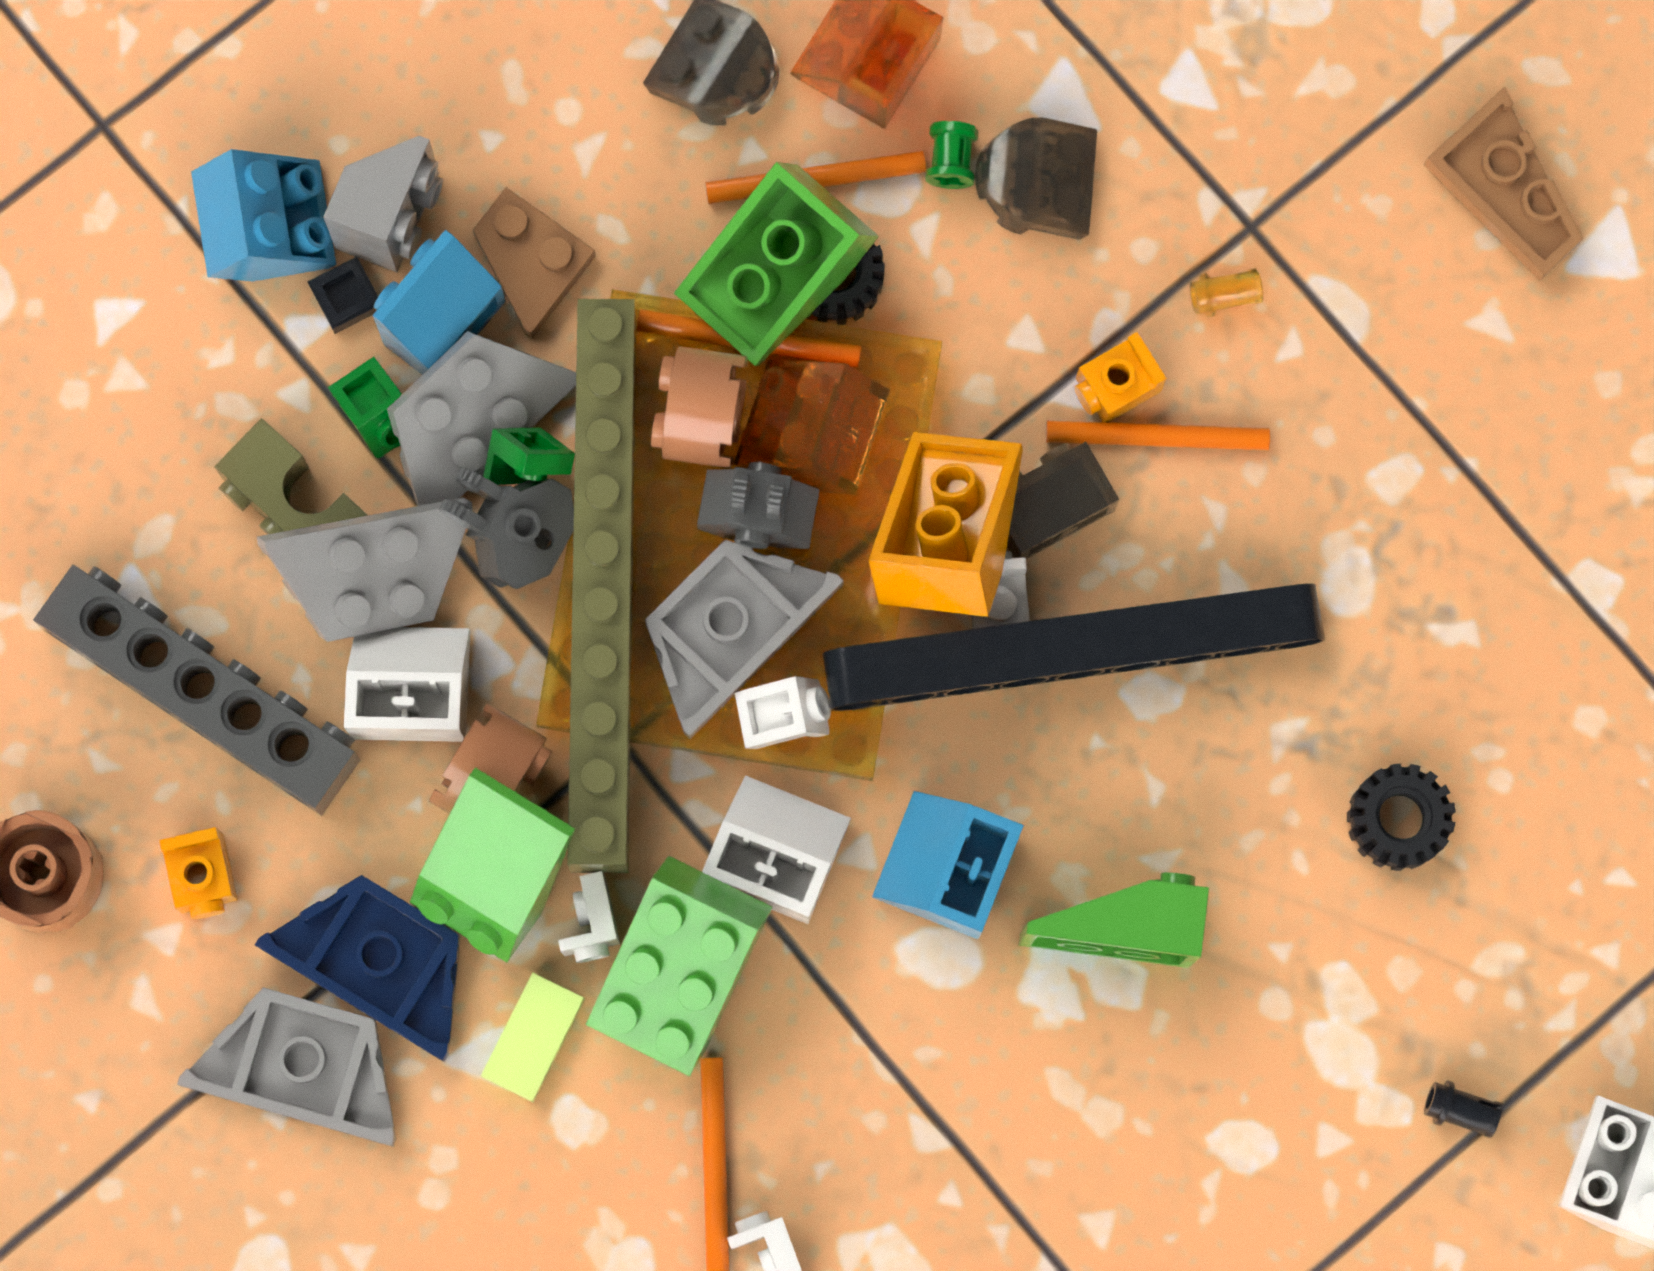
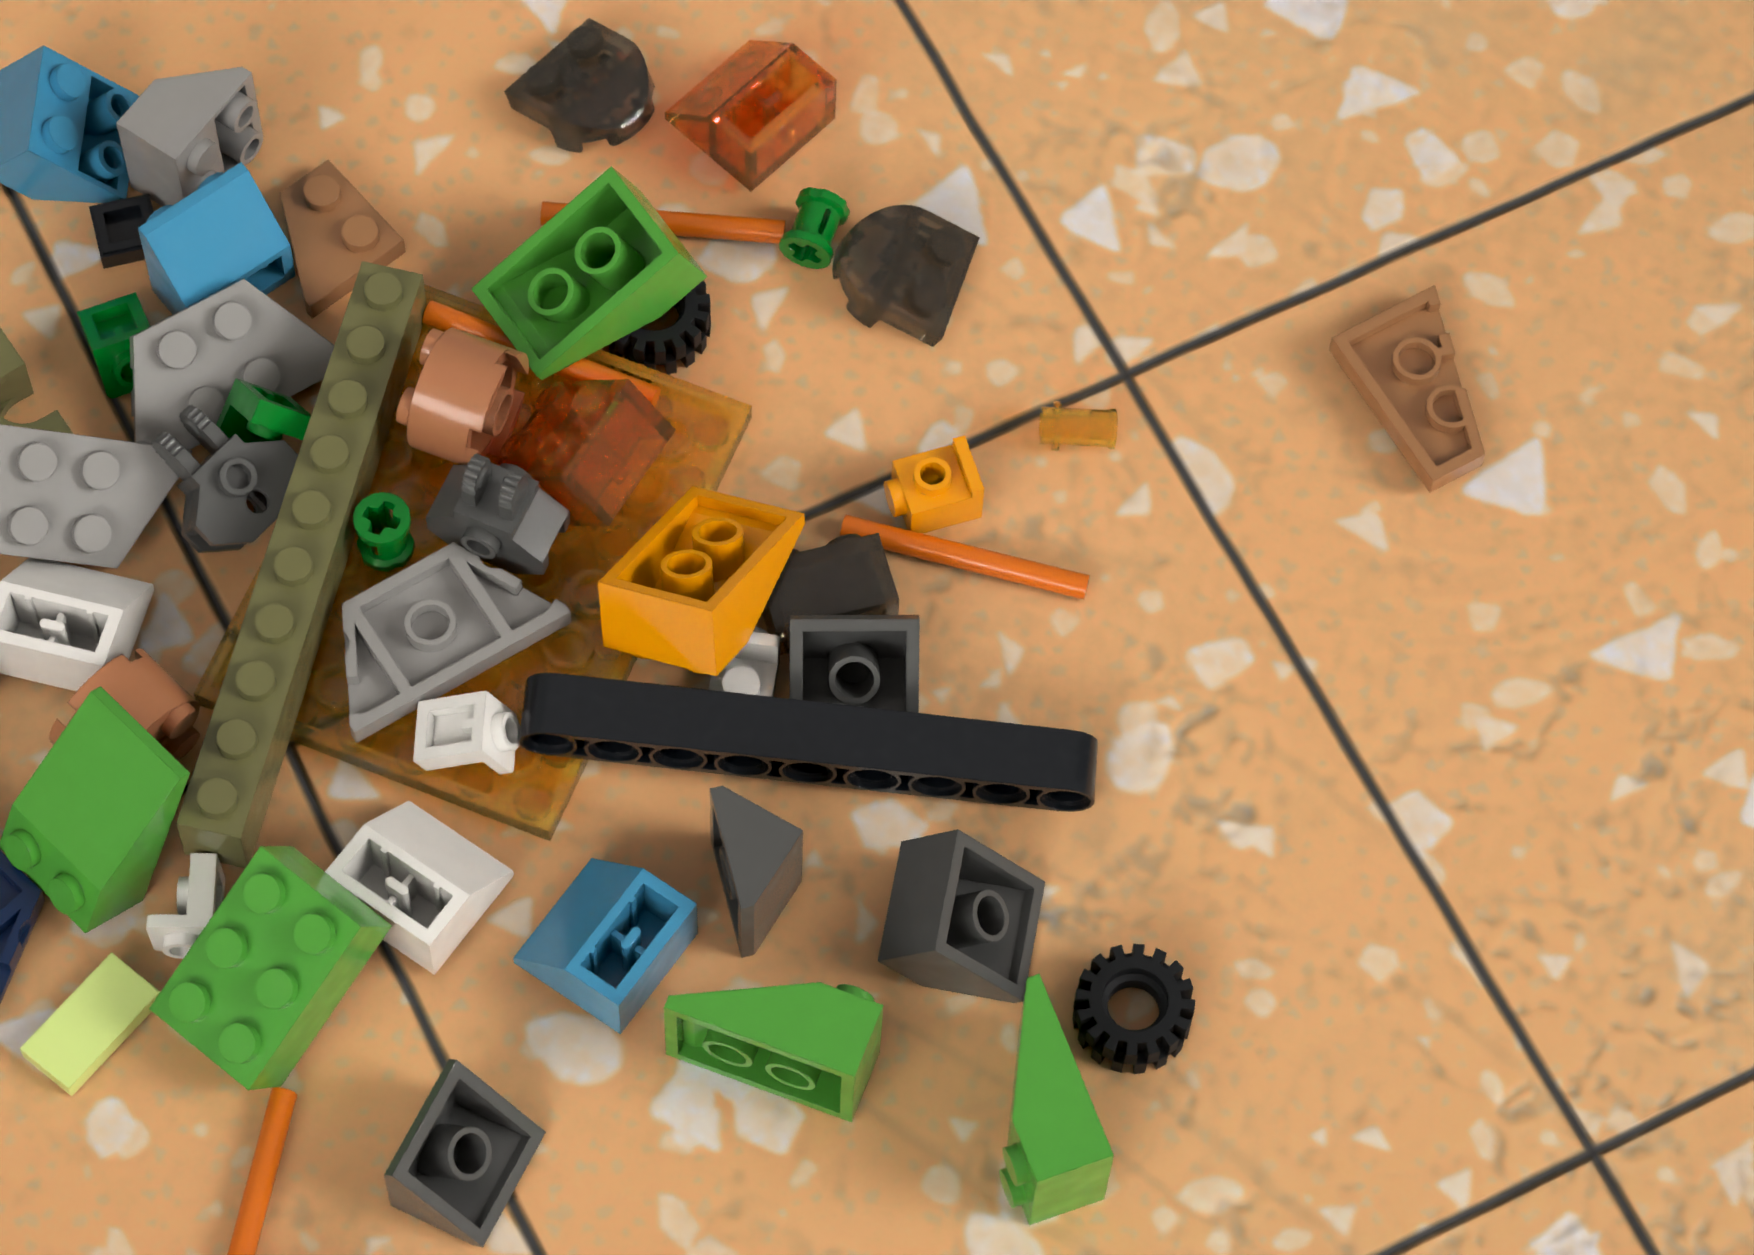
camera: 15 degrees right, 15 degrees down
none -> green bush [353,492,415,572]
none -> dark grey slope [384,1059,546,1247]
none -> dark grey slope [710,786,803,958]
none -> dark grey slope [789,615,920,713]
none -> dark grey slope [878,829,1045,1003]
none -> bright green slope [999,974,1114,1225]

